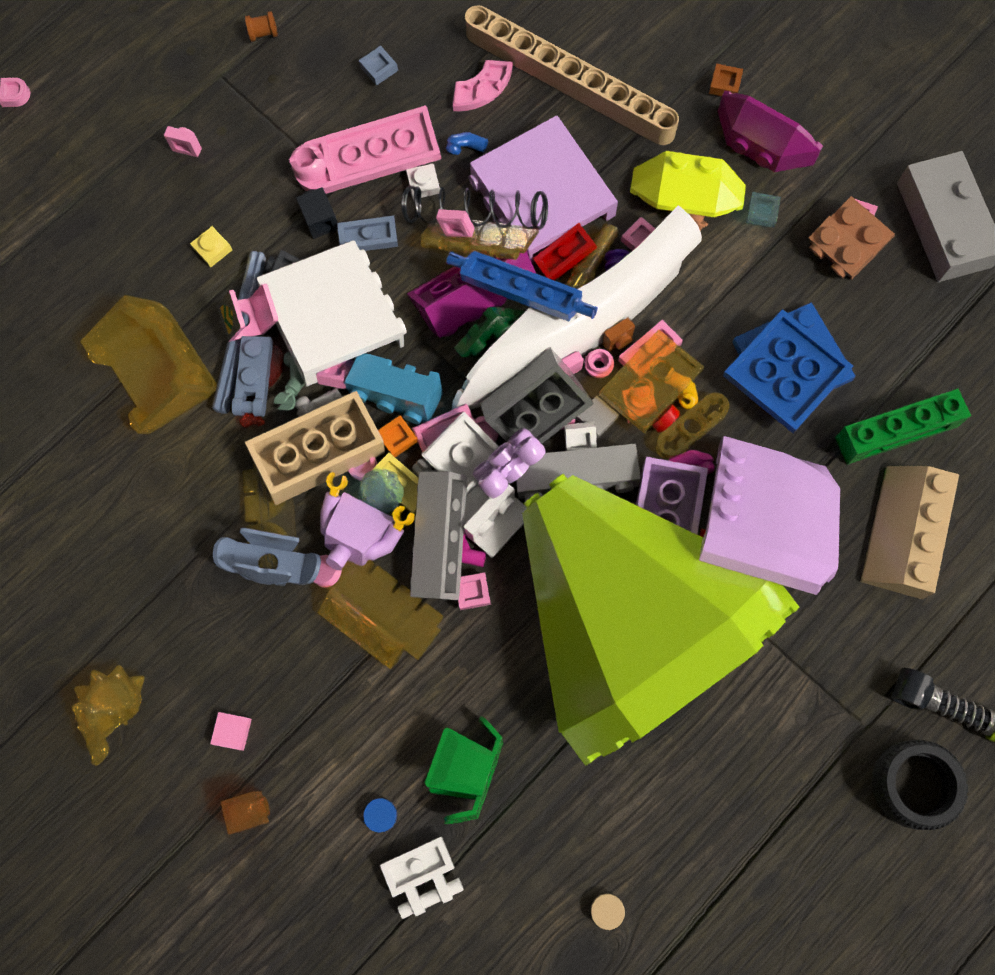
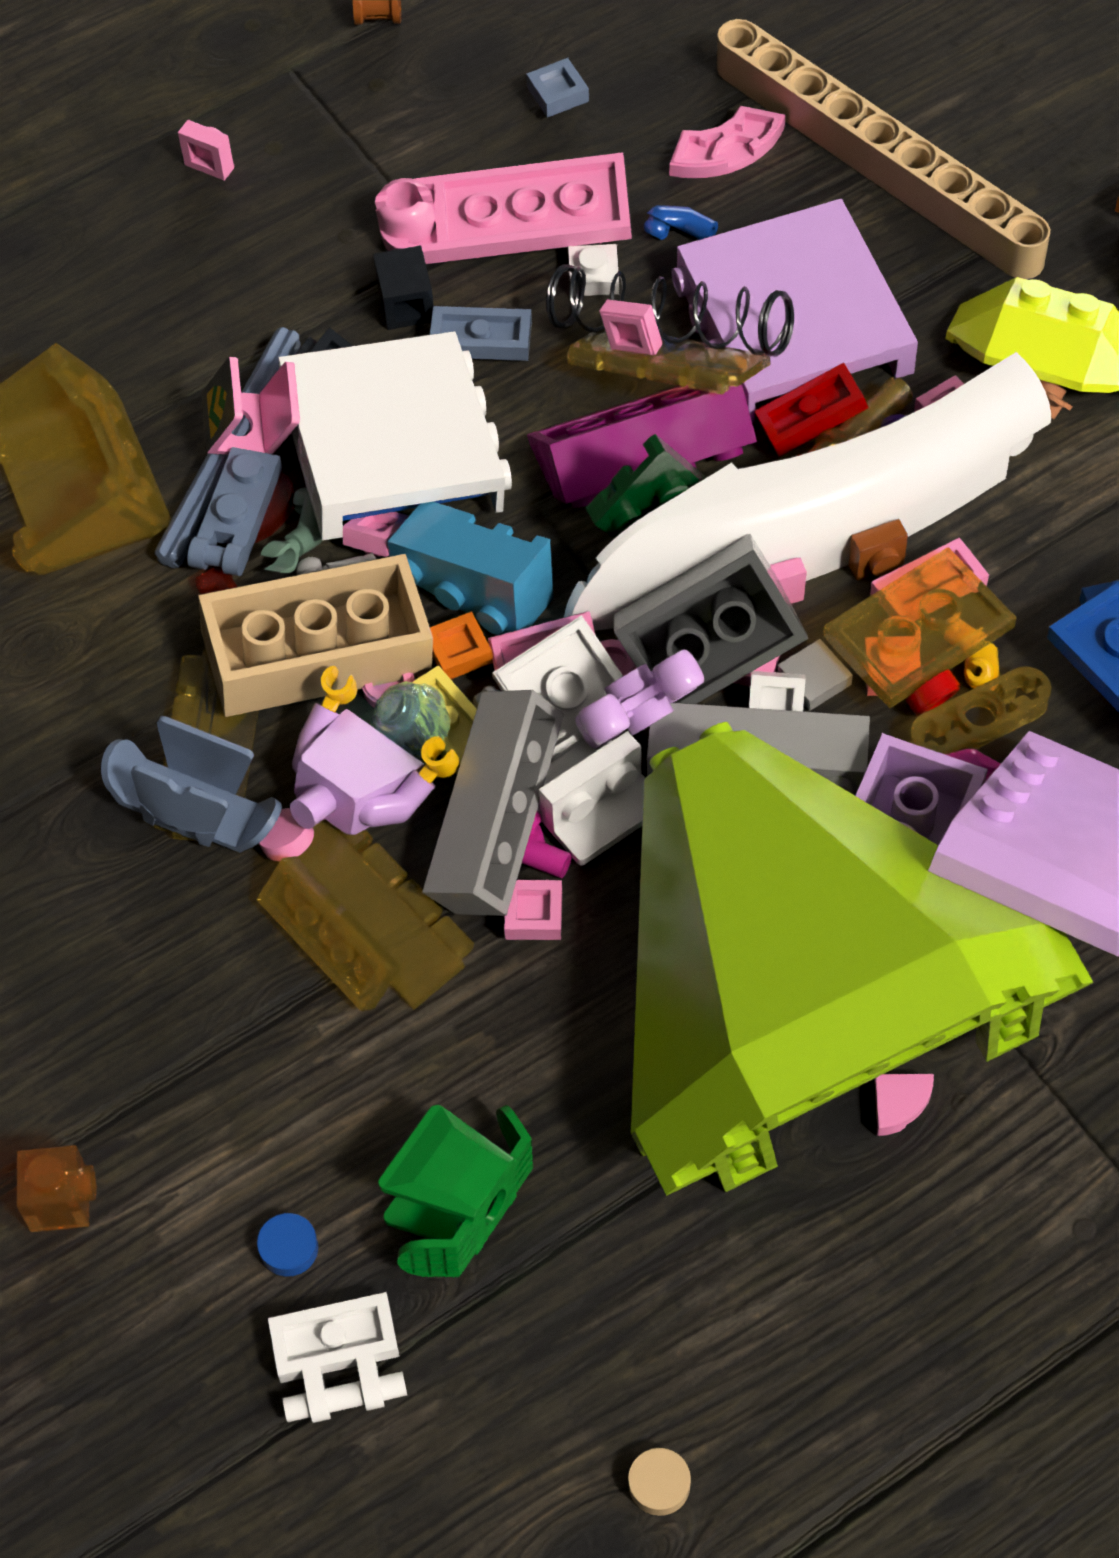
camera: 10 degrees right, 15 degrees down
light yellow plate [190,226,232,267] -> none
bright pink tile [210,712,252,751] -> none
blue plate [447,251,598,322] -> none
bright pink plate [584,349,614,378] -> none

